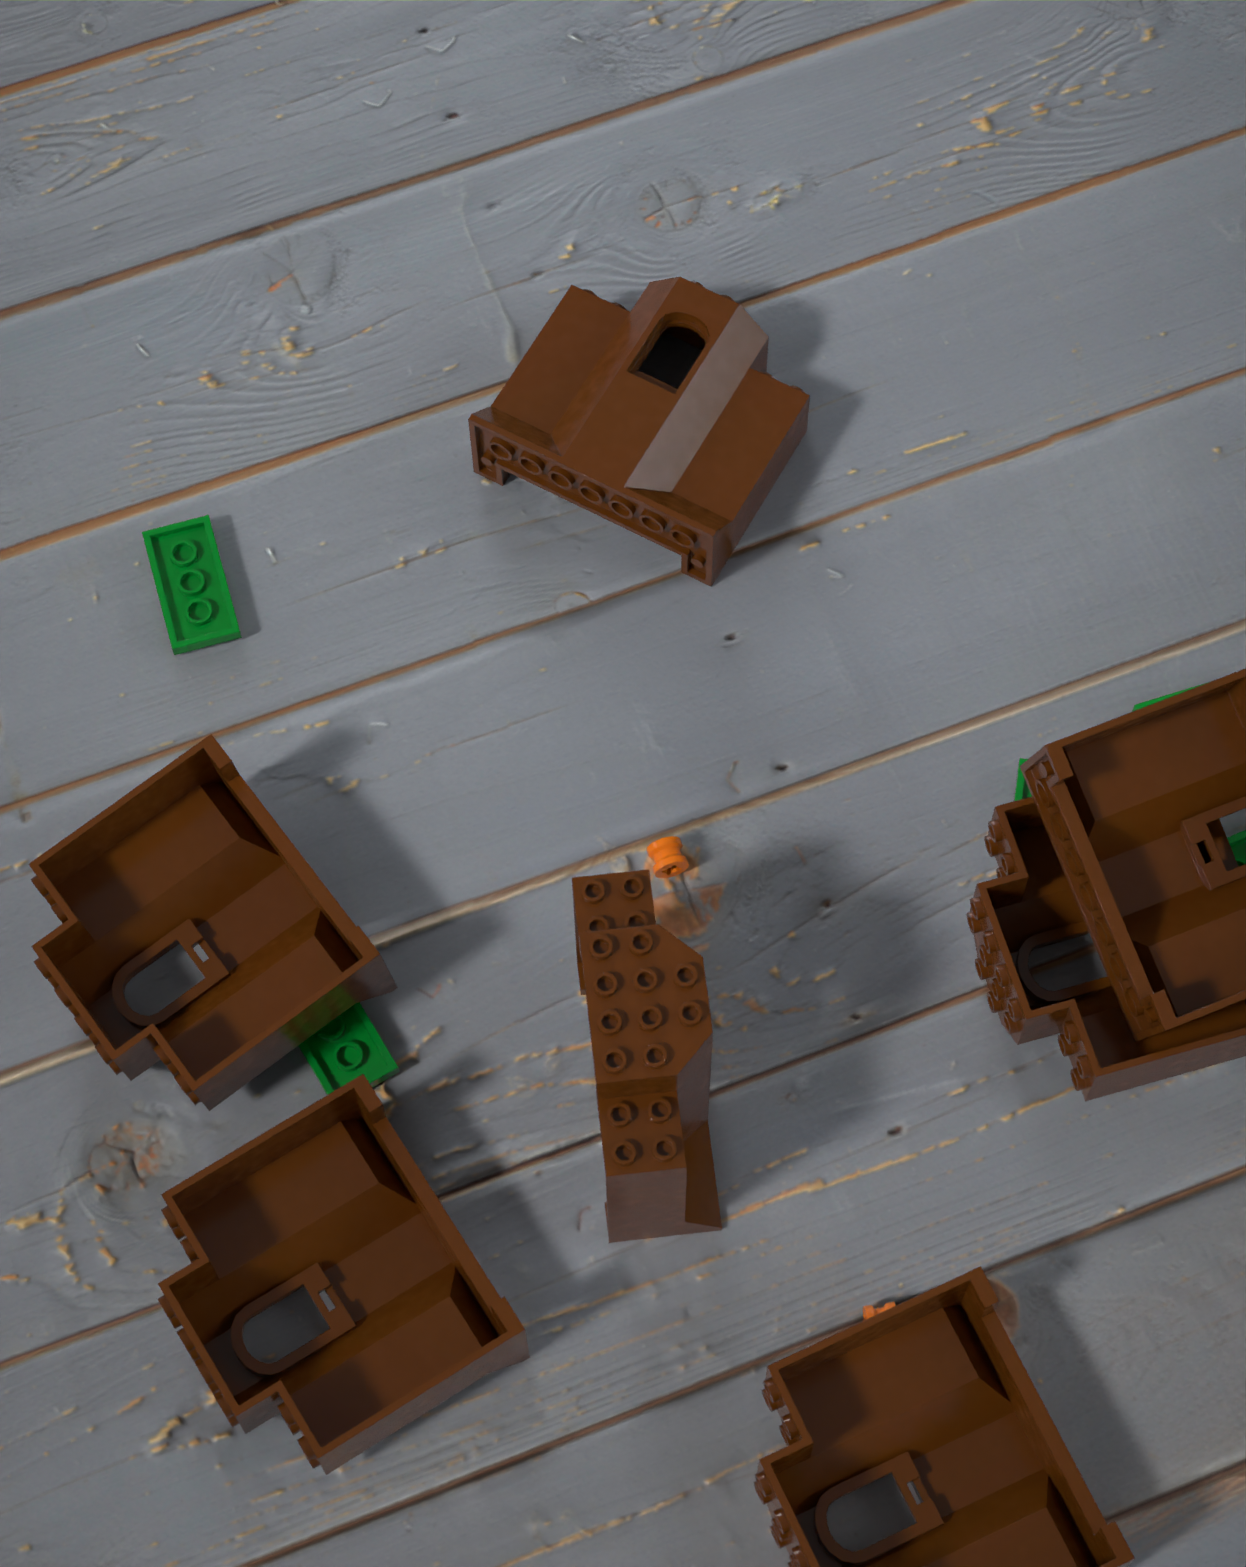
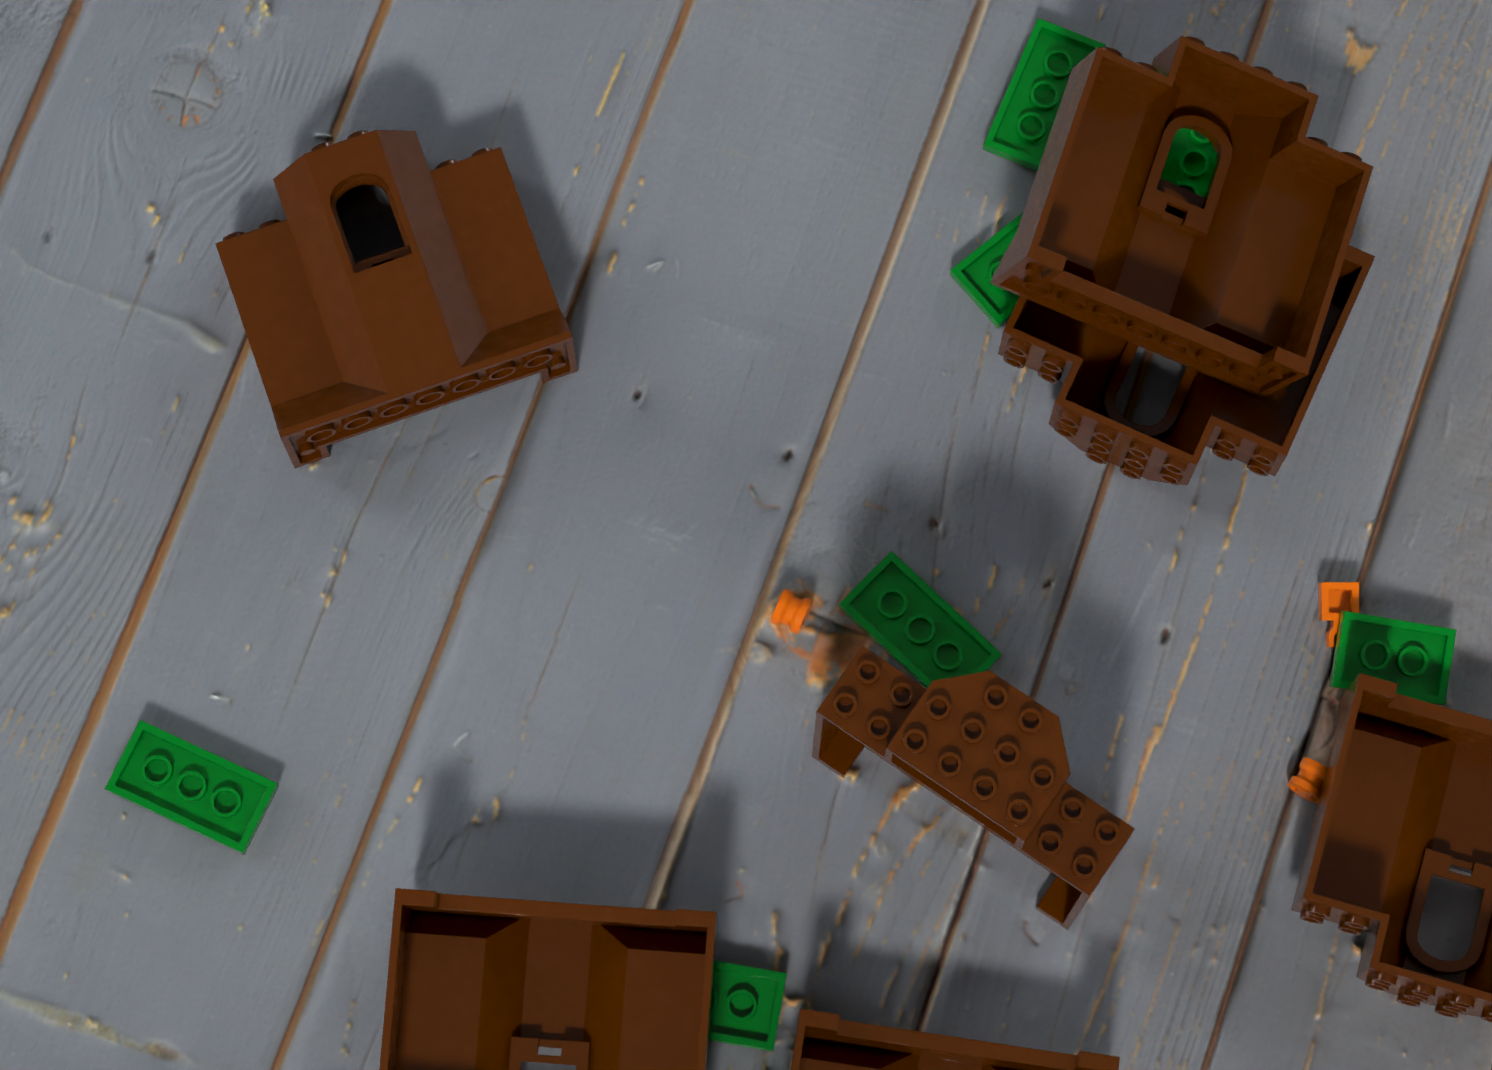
camera: 50 degrees left, 10 degrees up
none -> green plate [838,551,1002,689]
none -> orange plate [1318,582,1360,647]
none -> green plate [1329,611,1456,705]

